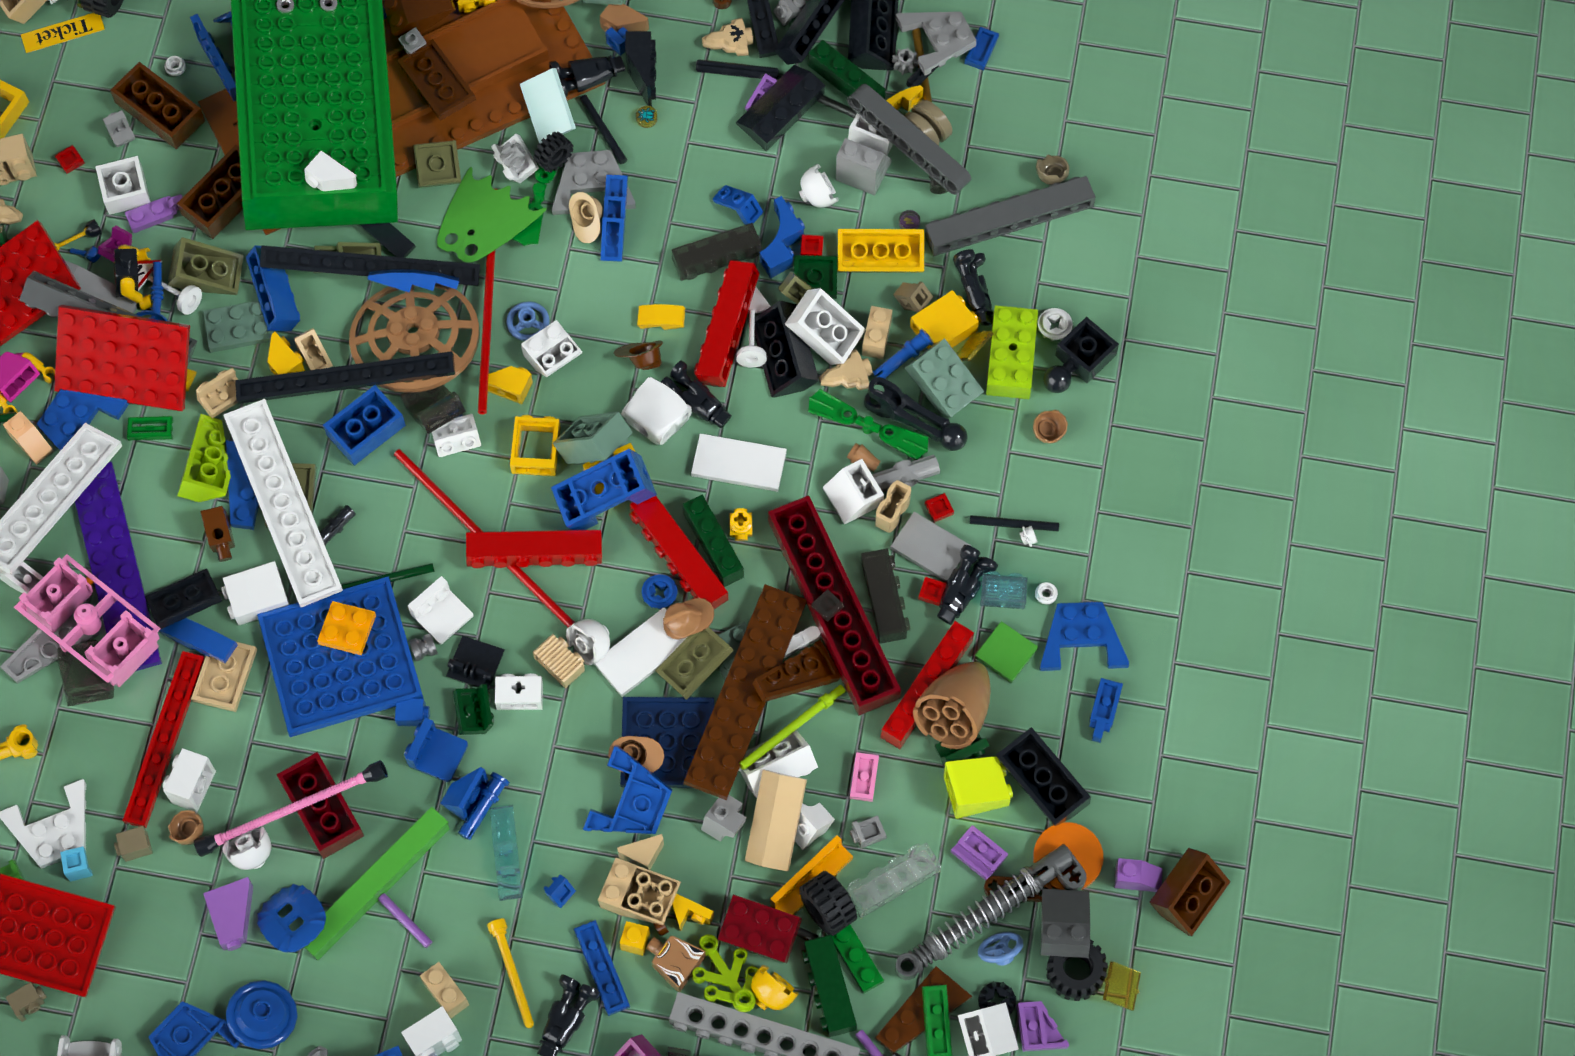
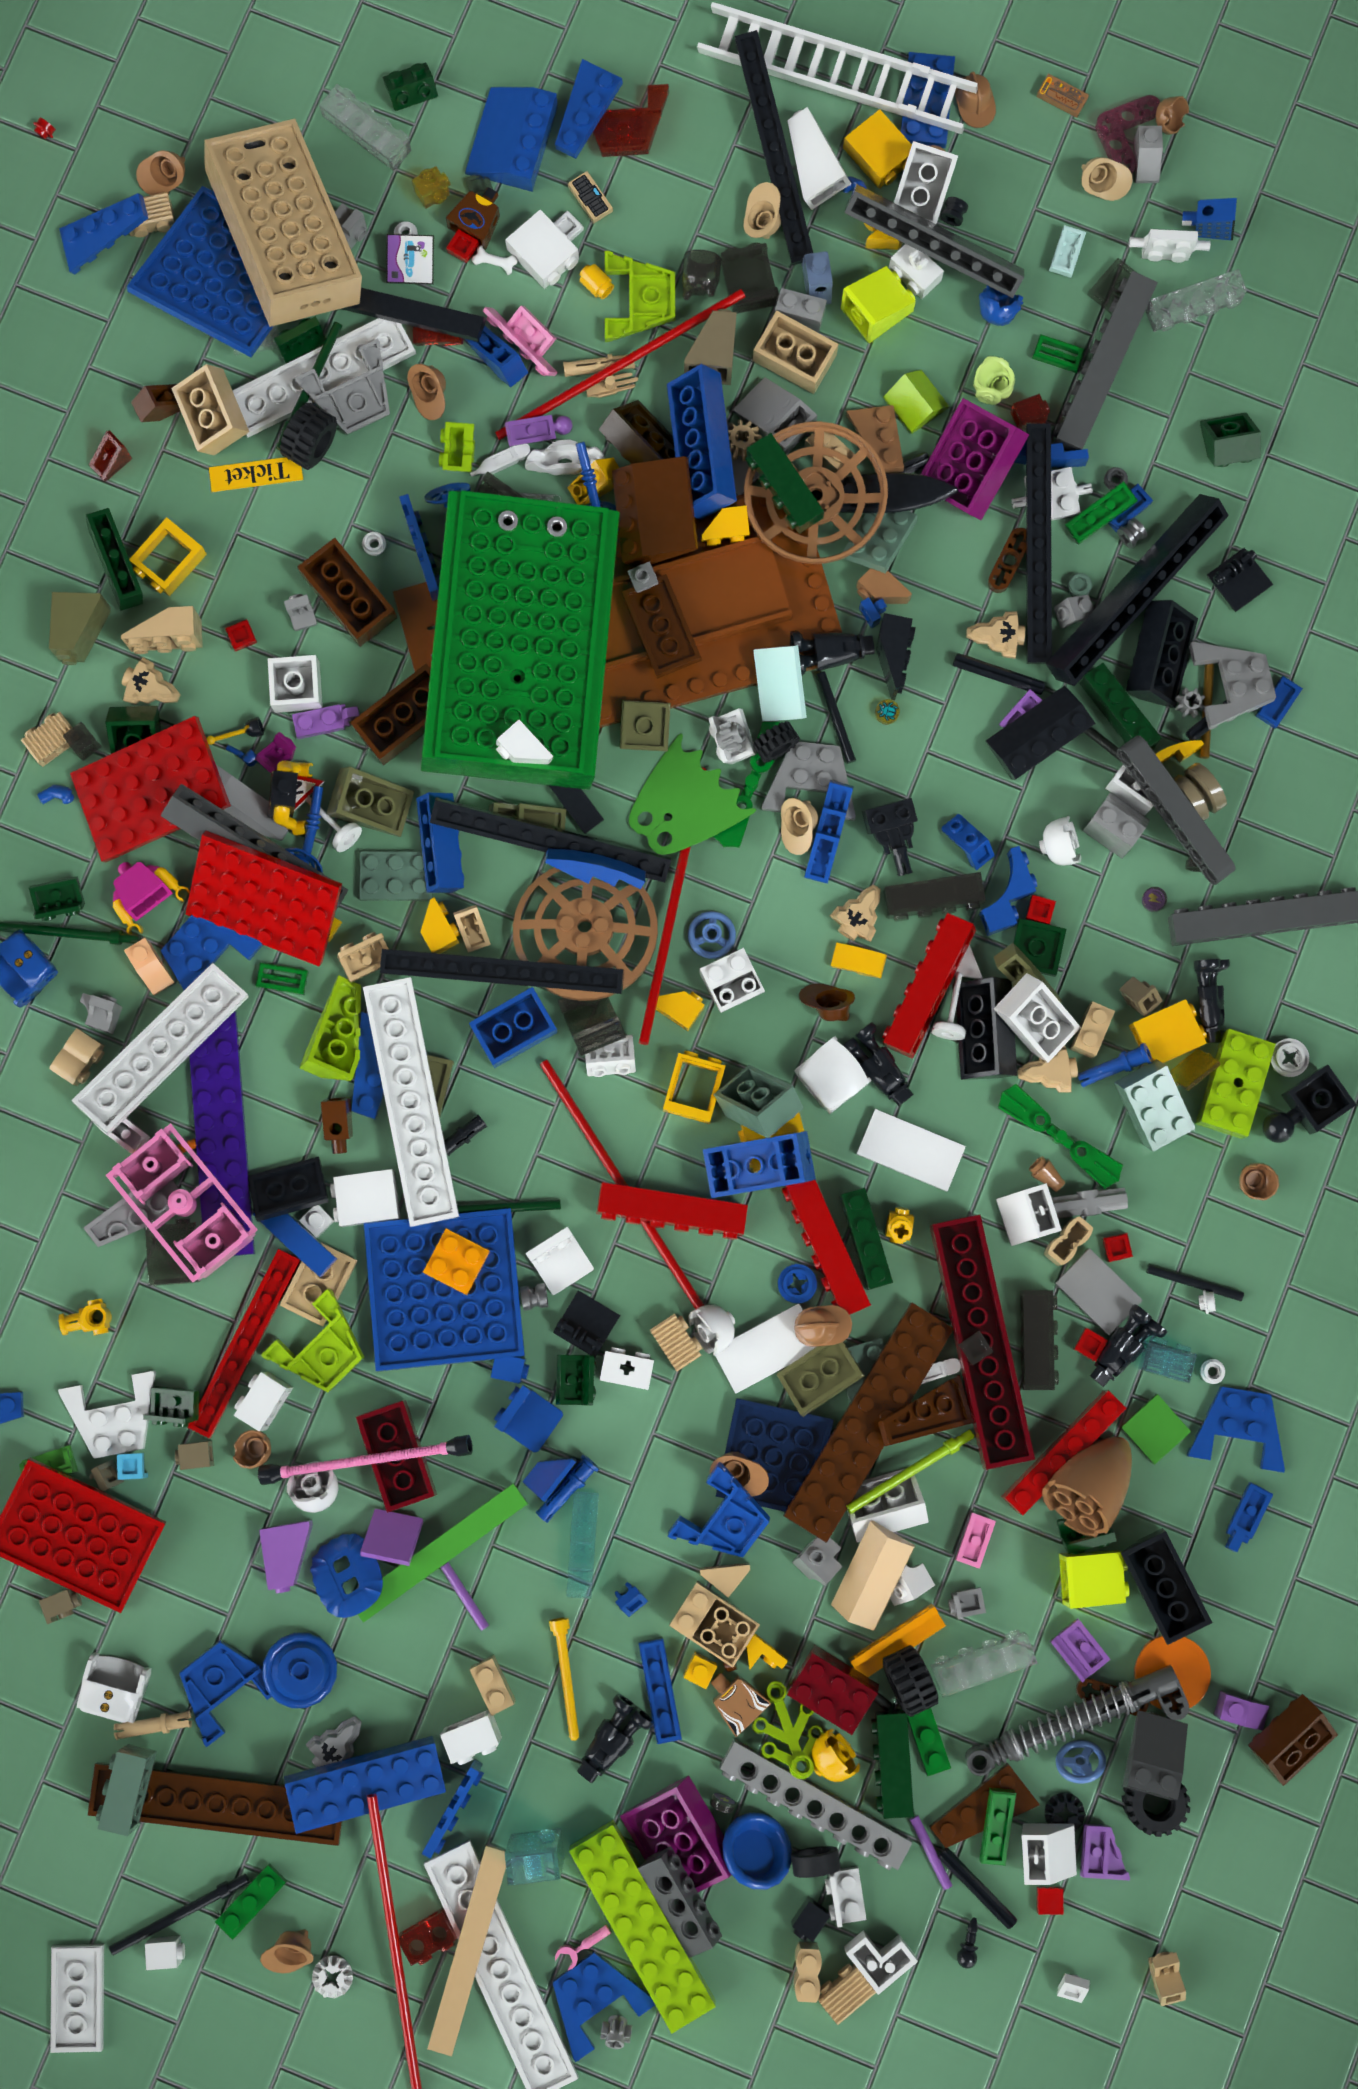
camera: 10 degrees right, 15 degrees up
yellow slope [838,229,924,272] -> none
black piece [864,377,968,451] -> none
dark tan hair [1036,154,1069,185] -> none
clear yellow piece [1103,961,1141,1011] -> none
none -> dark tan tile [89,1460,124,1492]
none -> dark green bracket [143,1386,199,1427]
none -> lime wing [261,1288,364,1393]
none -> white plate [299,1205,335,1238]
none -> medium lavender tile [360,1509,423,1566]
none -> tan rock [830,884,881,942]
none -> black brick [862,798,918,876]

